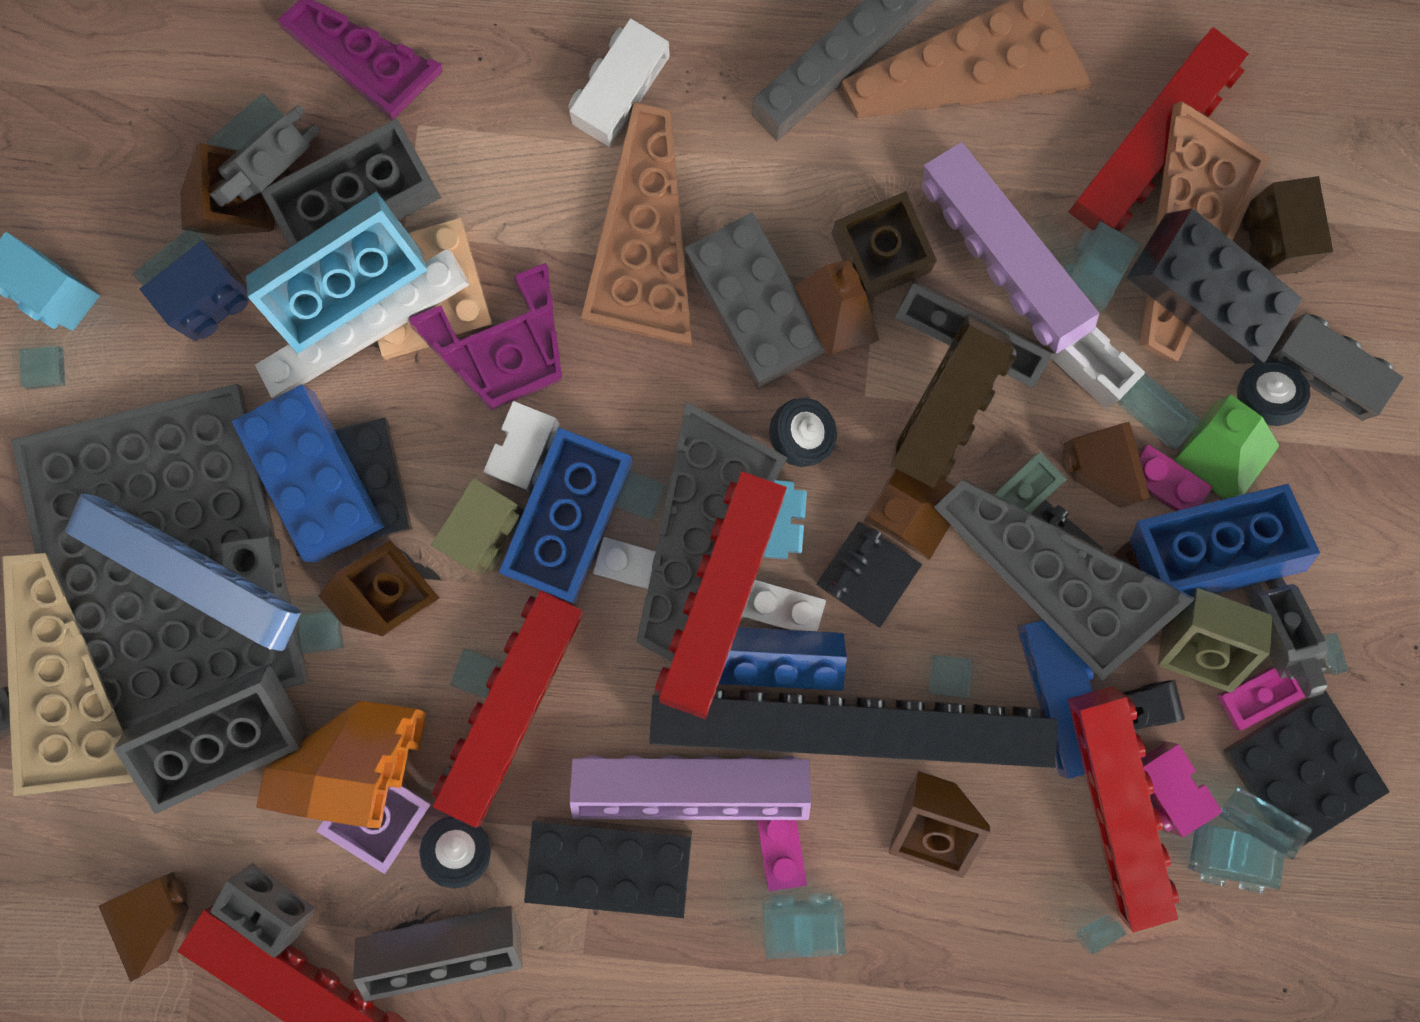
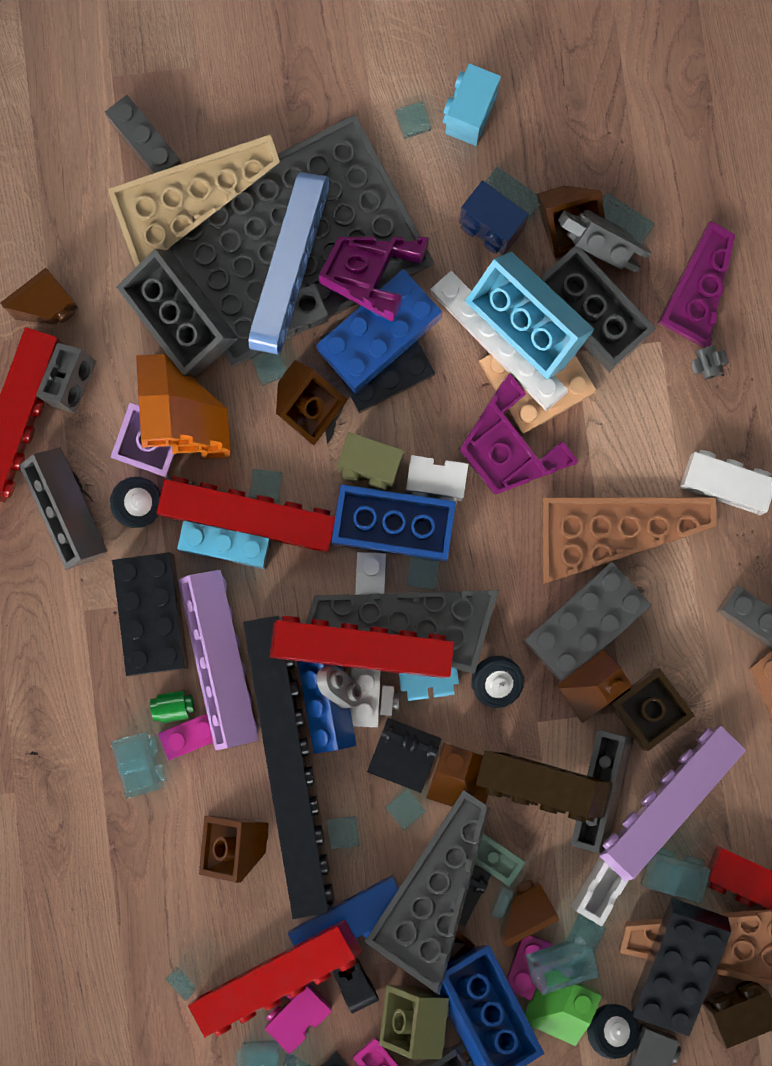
camera: 80 degrees right, 0 degrees up
none -> green brick [150,690,195,723]
none -> medium azure arch [177,520,271,569]
none -> light grey plate [317,665,362,709]
none -> magenta wing [319,237,429,321]
none -> light grey plate [380,686,399,716]
none -> clear light blue tile [385,788,426,830]
none -> clear light blue tile [490,885,513,919]
none -> clear light blue brick [526,937,599,995]
none -> dark grey gear [691,345,729,380]

